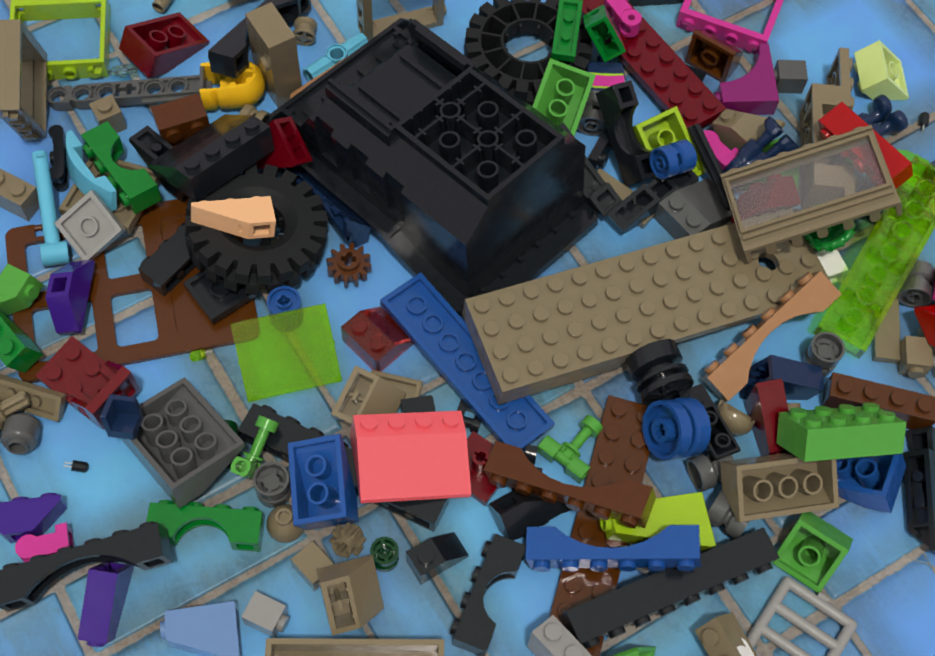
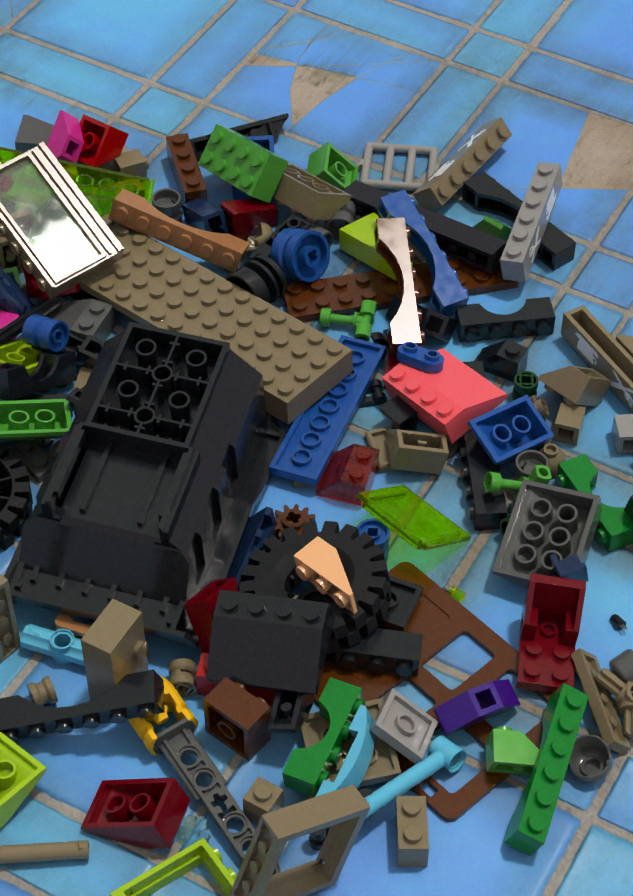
camera: 115 degrees left, 15 degrees down
none -> blue plate [397,342,444,373]

